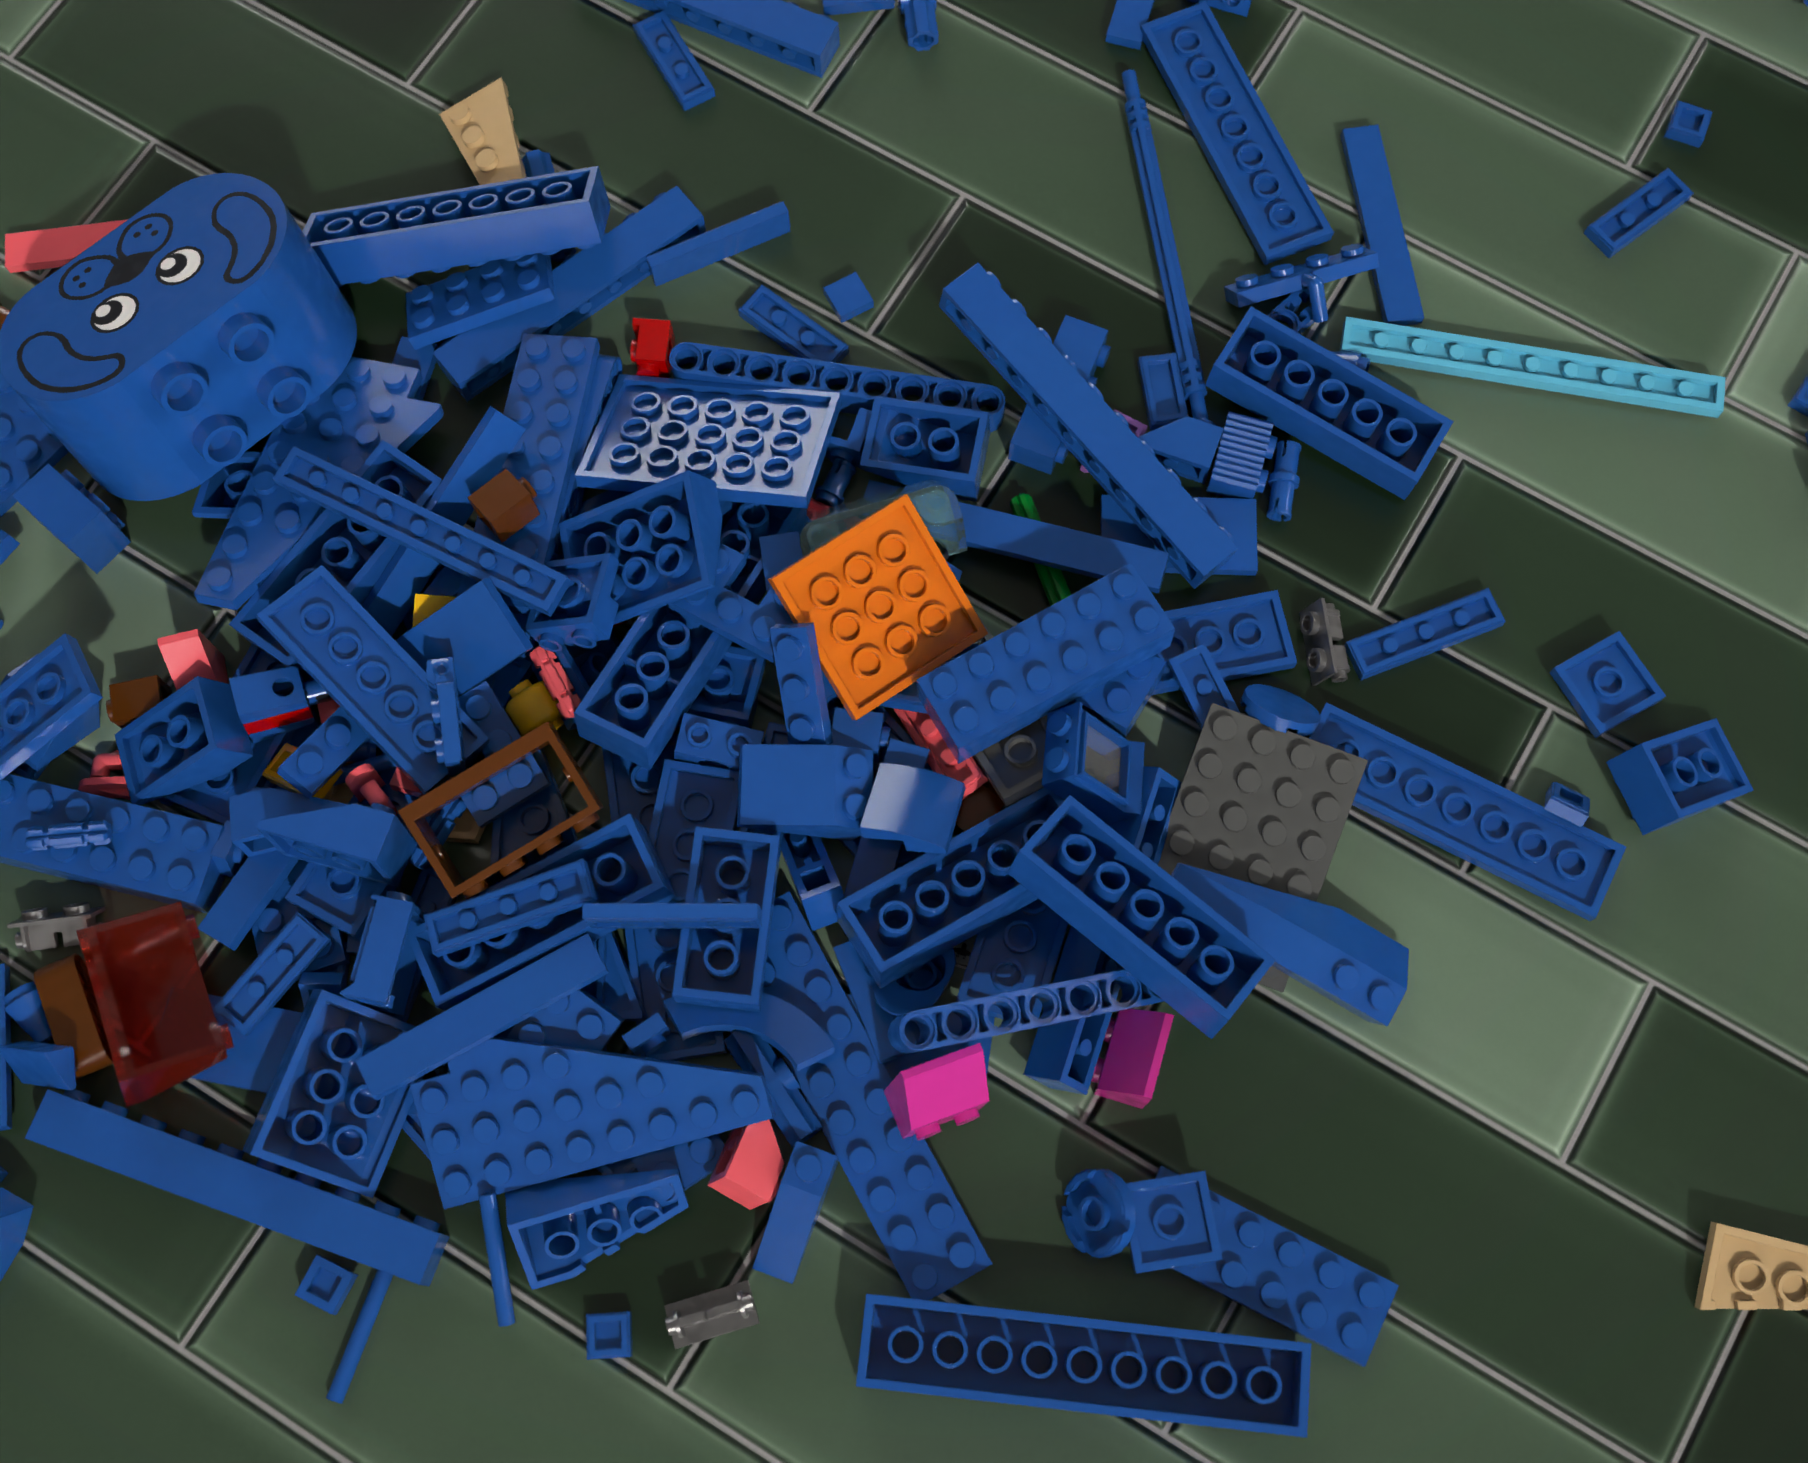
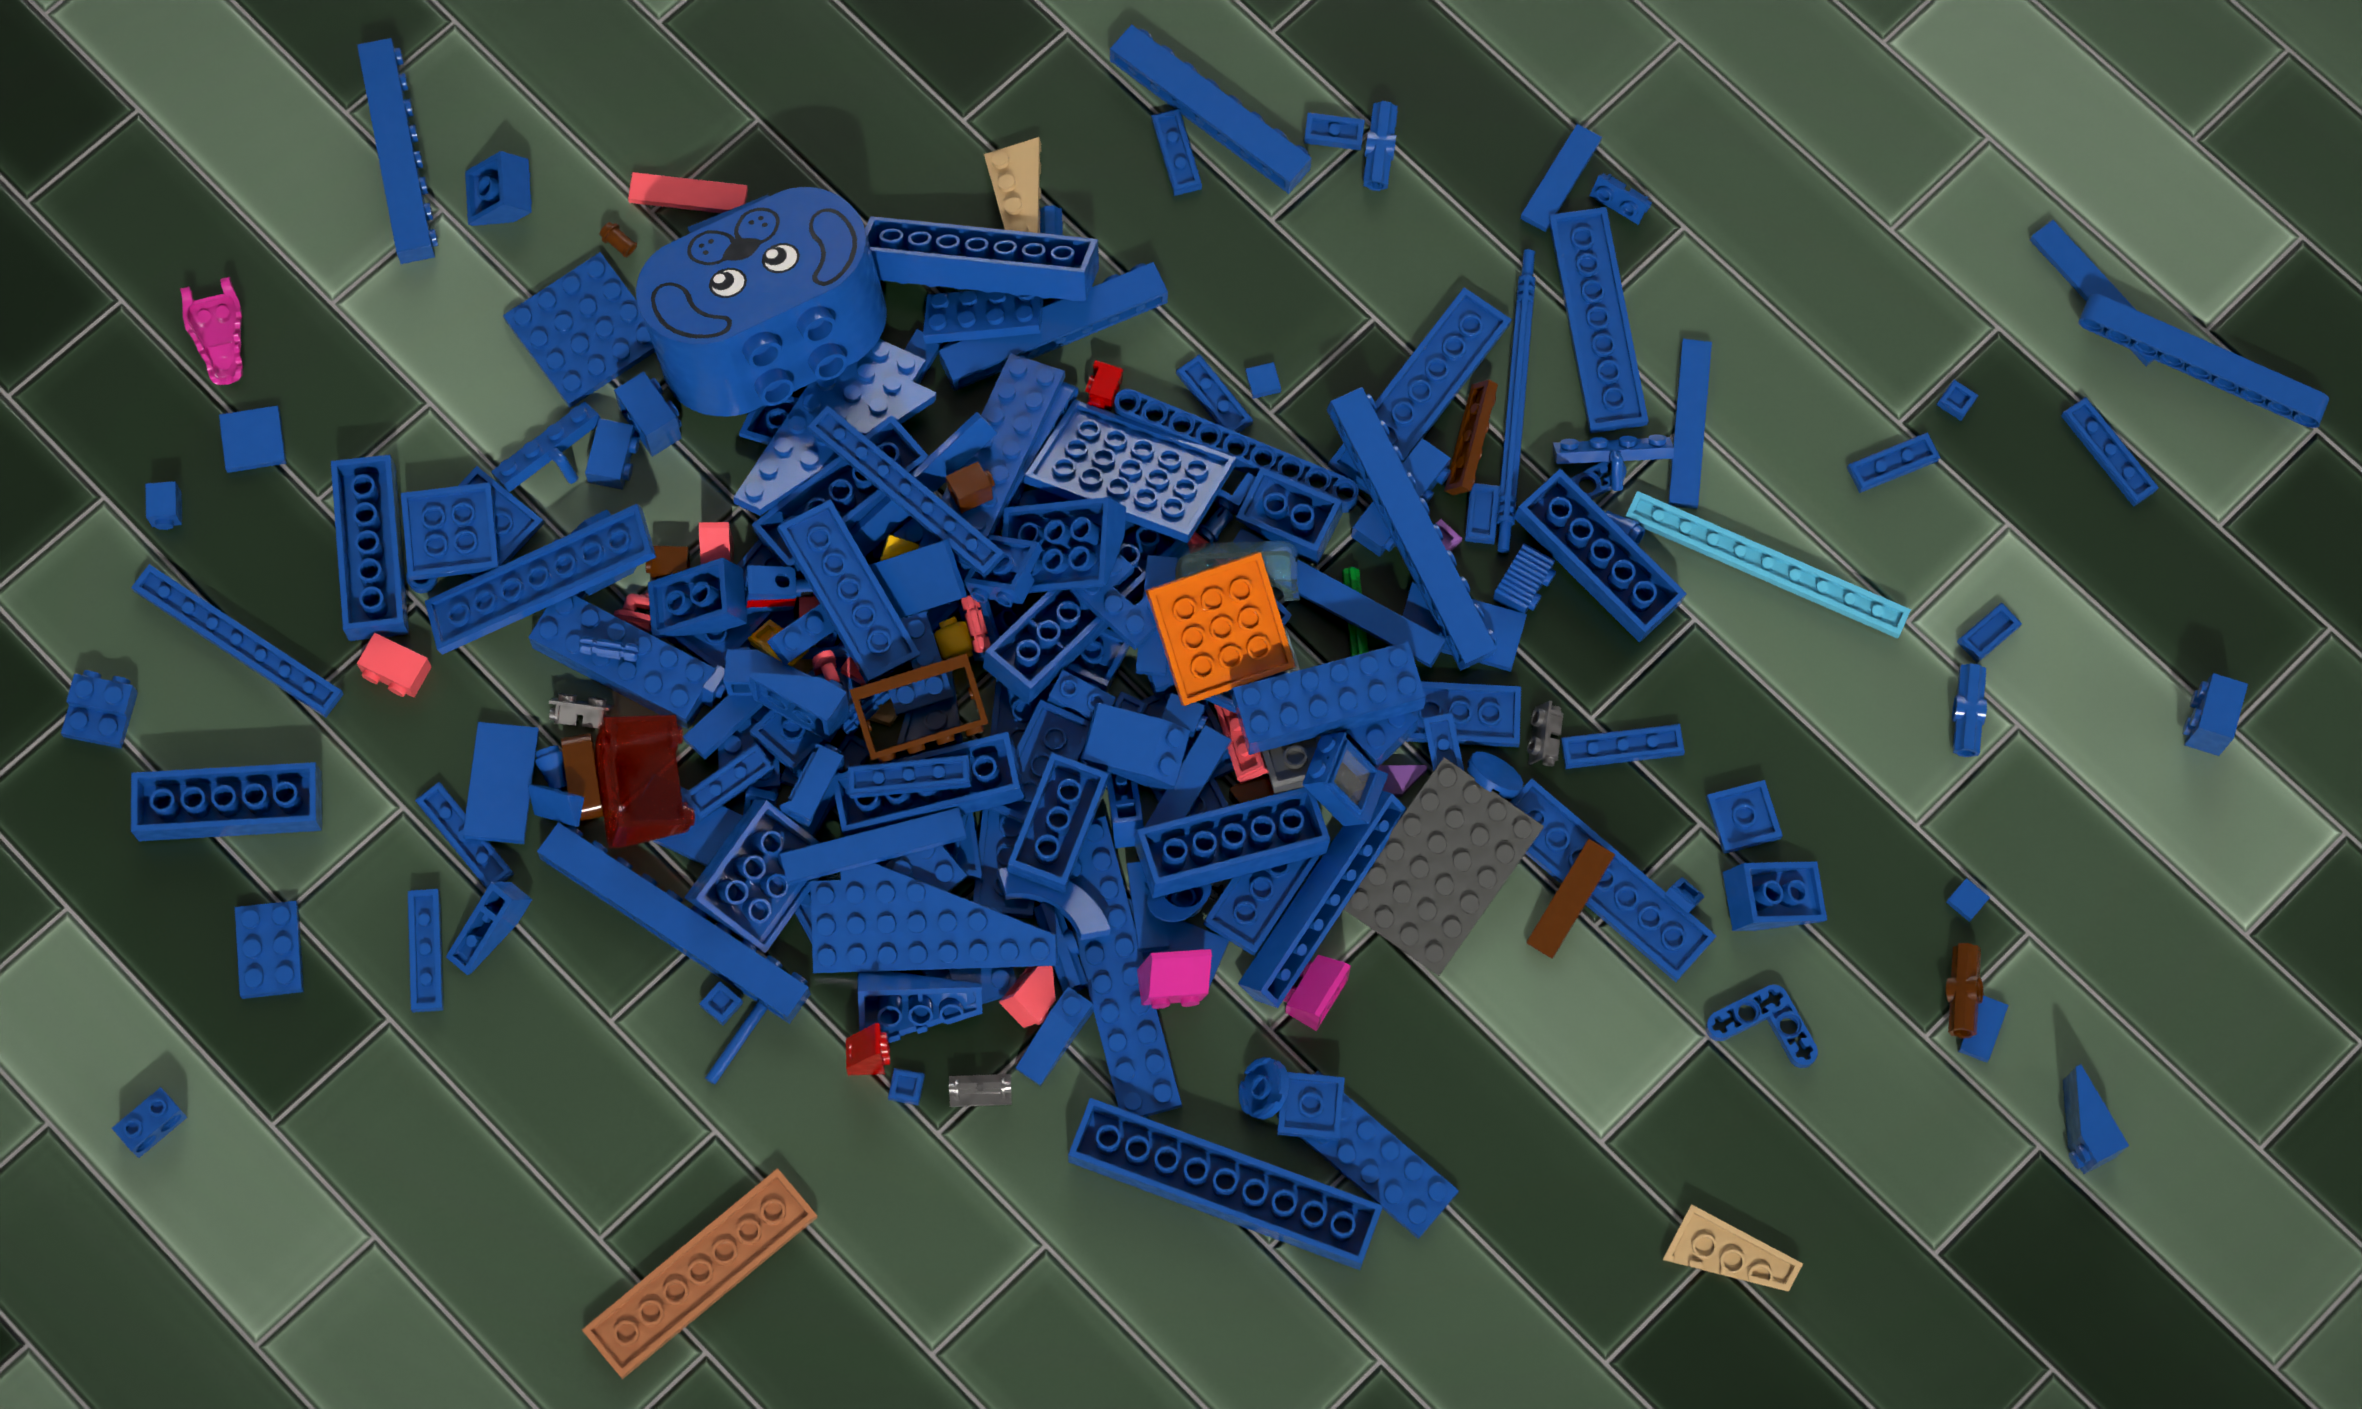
camera: 10 degrees right, 0 degrees up
blue hinge [426,657,467,776] -> none
blue piece [478,1192,516,1326] -> none
blue tile [582,903,762,928] -> none
blue plate [622,1012,672,1056] -> none
blue tile [646,201,791,287] -> none
blue plate [769,623,833,745] -> none
blue slope [860,762,966,854] -> none
blue beam [888,969,1165,1053] -> none
blue brick [1007,795,1276,1040] -> none
blue slope [1138,416,1224,484] -> none
blue wedge [1171,863,1409,1027] -> none
blue pin [1266,440,1302,521] -> none
none -> blue brick [585,418,640,490]
none -> red slope [846,1023,891,1076]
none -> blue plate [1328,287,1512,496]
none -> medium lavender tile [1377,765,1427,797]
none -> reddish brown plate [1444,380,1498,495]
none -> reddish brown tile [1526,839,1615,959]
none -> blue beam [1705,985,1818,1068]

